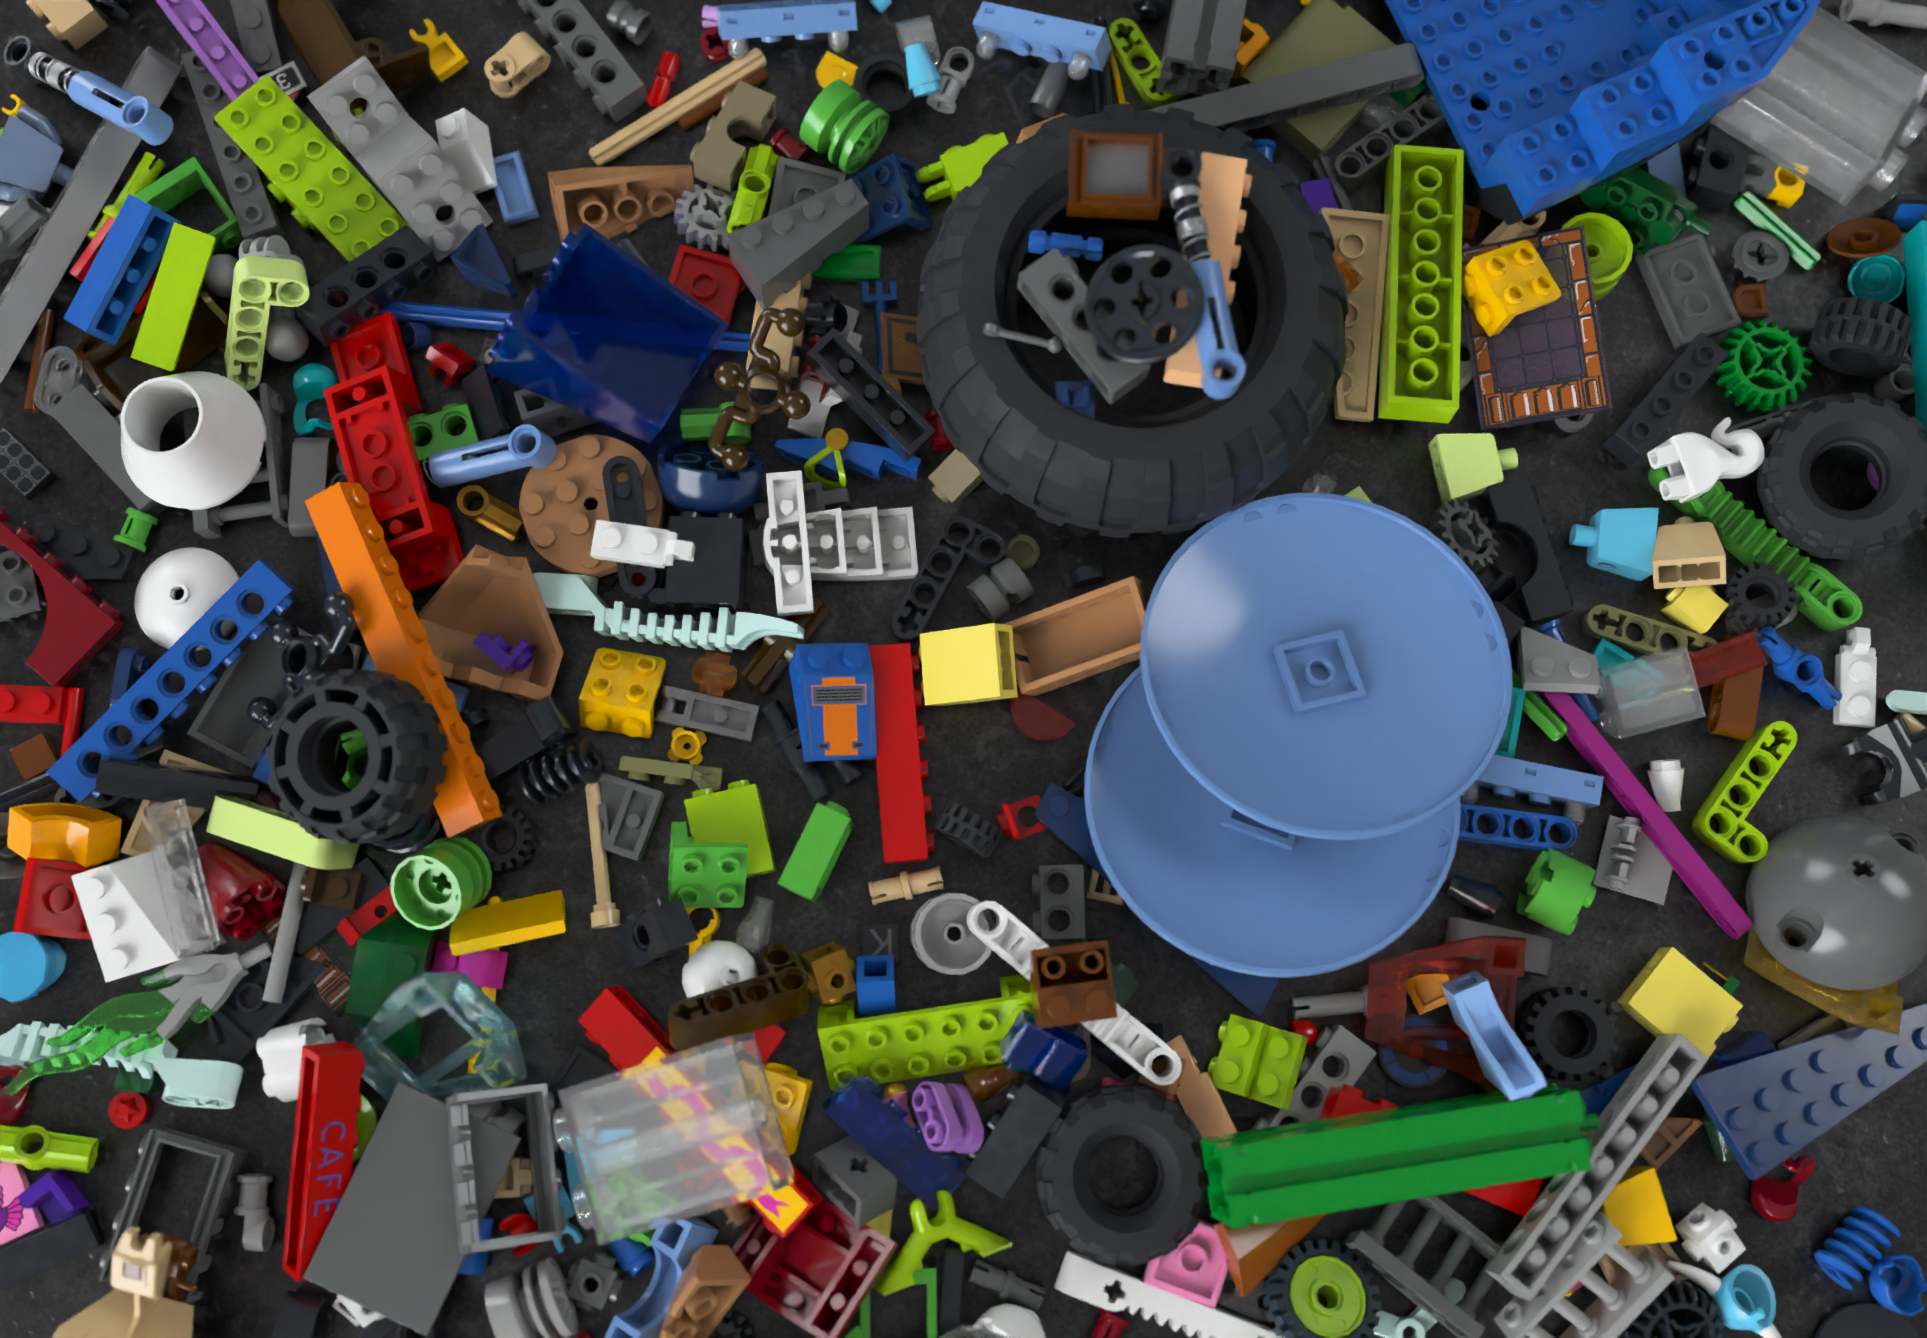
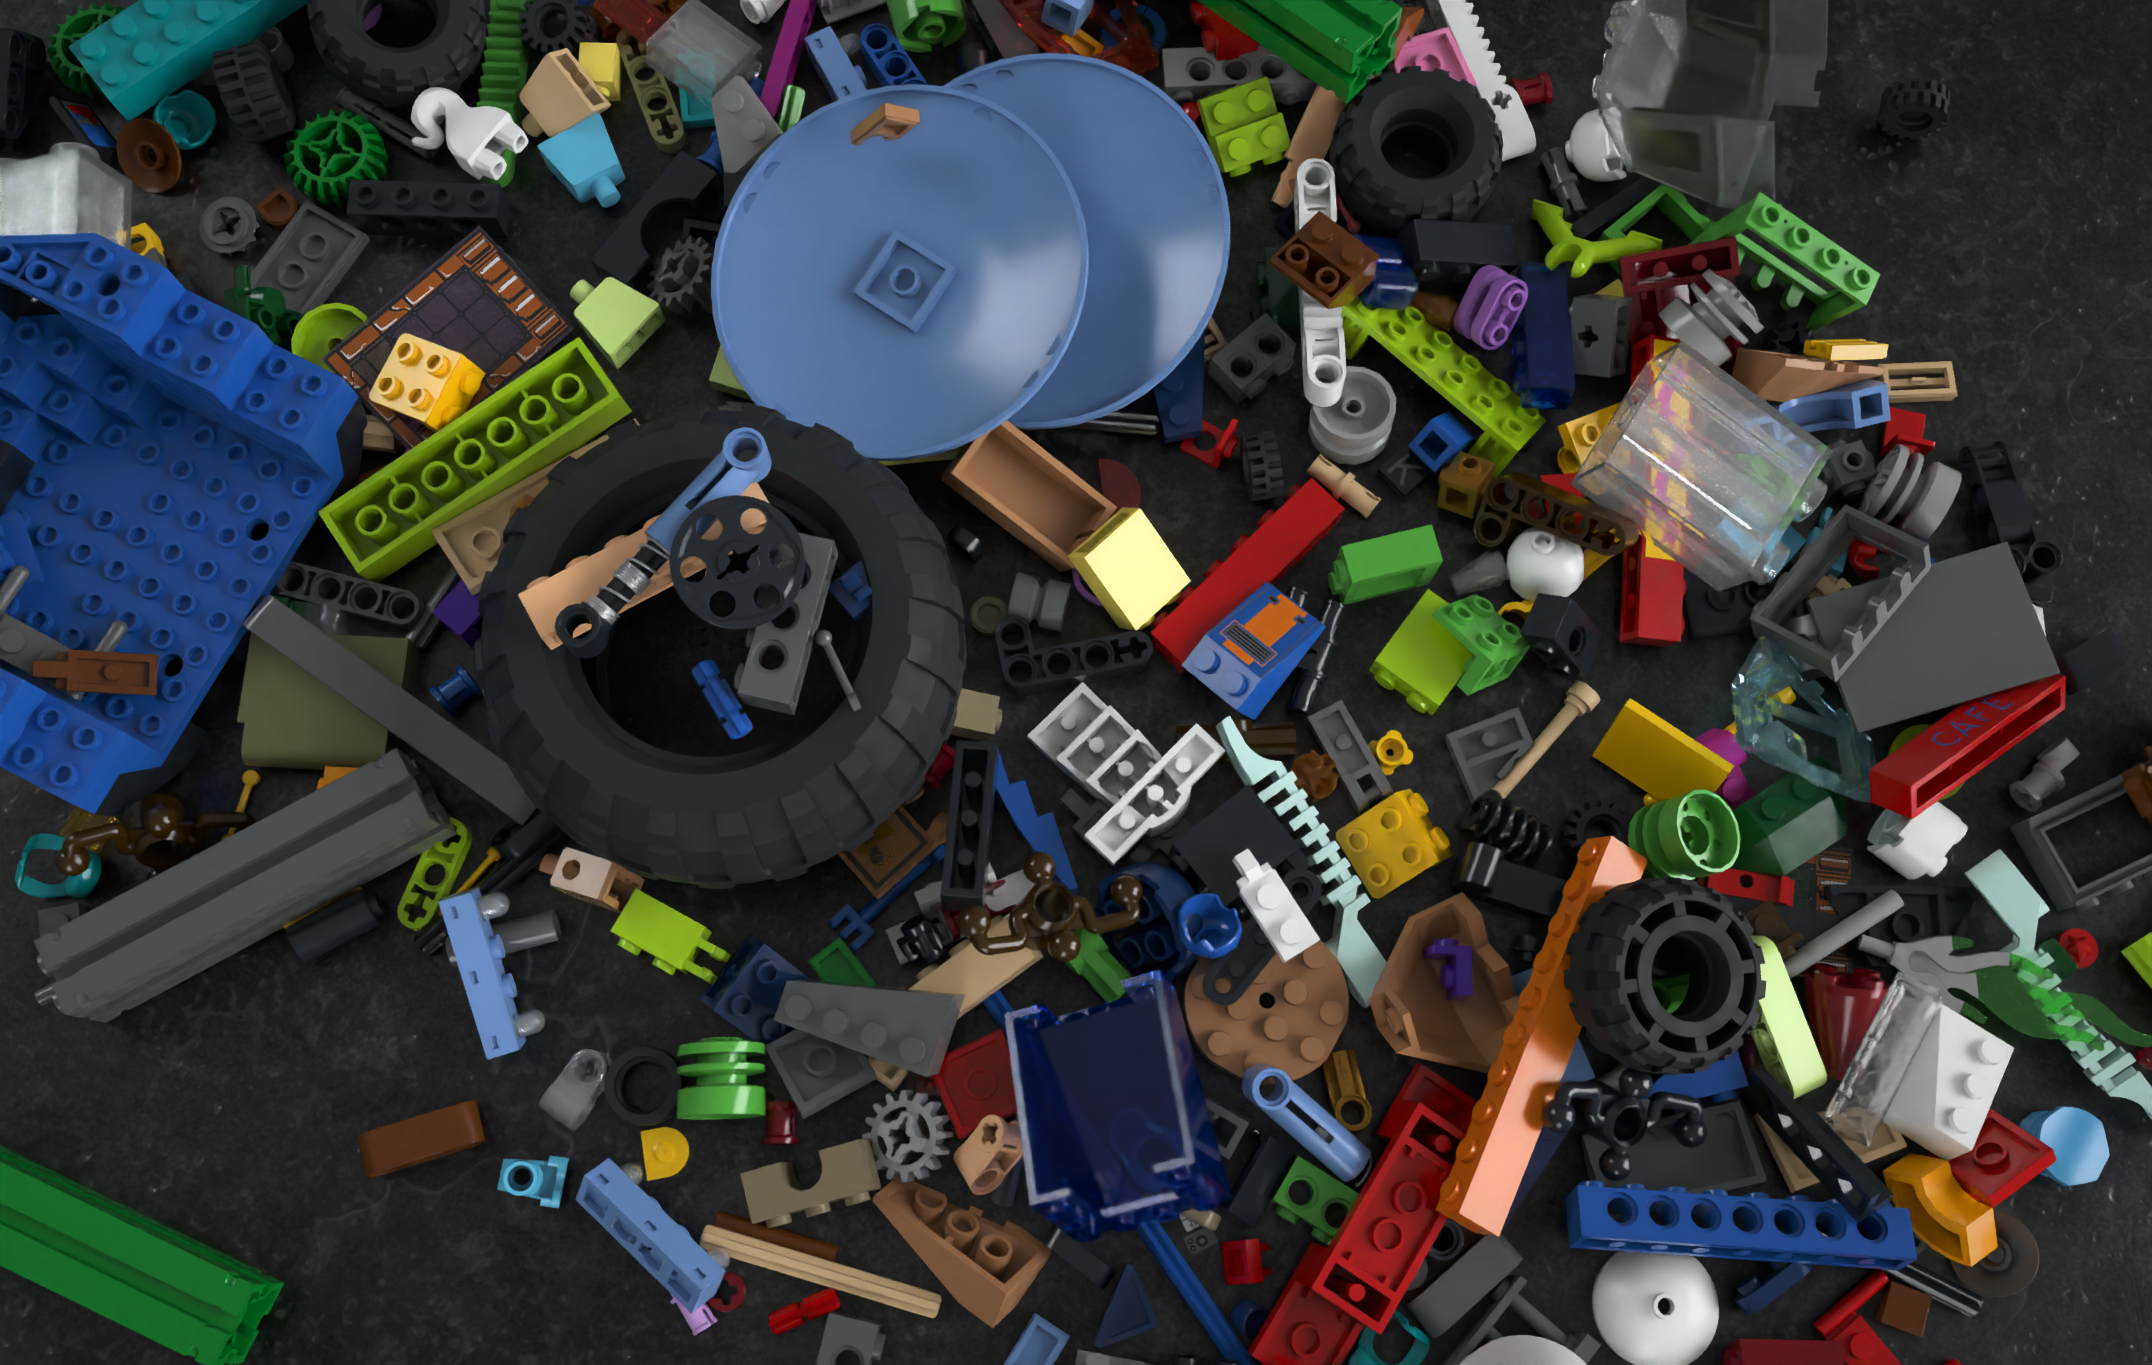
camera: 130 degrees left, 5 degrees down
olive hinge [619,756,723,790] -> none
lime piece [727,144,779,234] -> none
lime piece [804,428,849,490] -> none
piece [883,1083,917,1139] -> none
medium azure cone [904,42,942,98] -> none
light grey connector [927,47,974,114] -> none
reddish brown window [1066,127,1169,220] -> none
axle [1734,190,1822,270] -> none
none -> medium nougat tile [850,103,920,146]
none -> light nougat piece [953,1114,1031,1195]
none -> blue hair [1178,893,1242,959]
none -> light grey wheel [1658,268,1764,373]

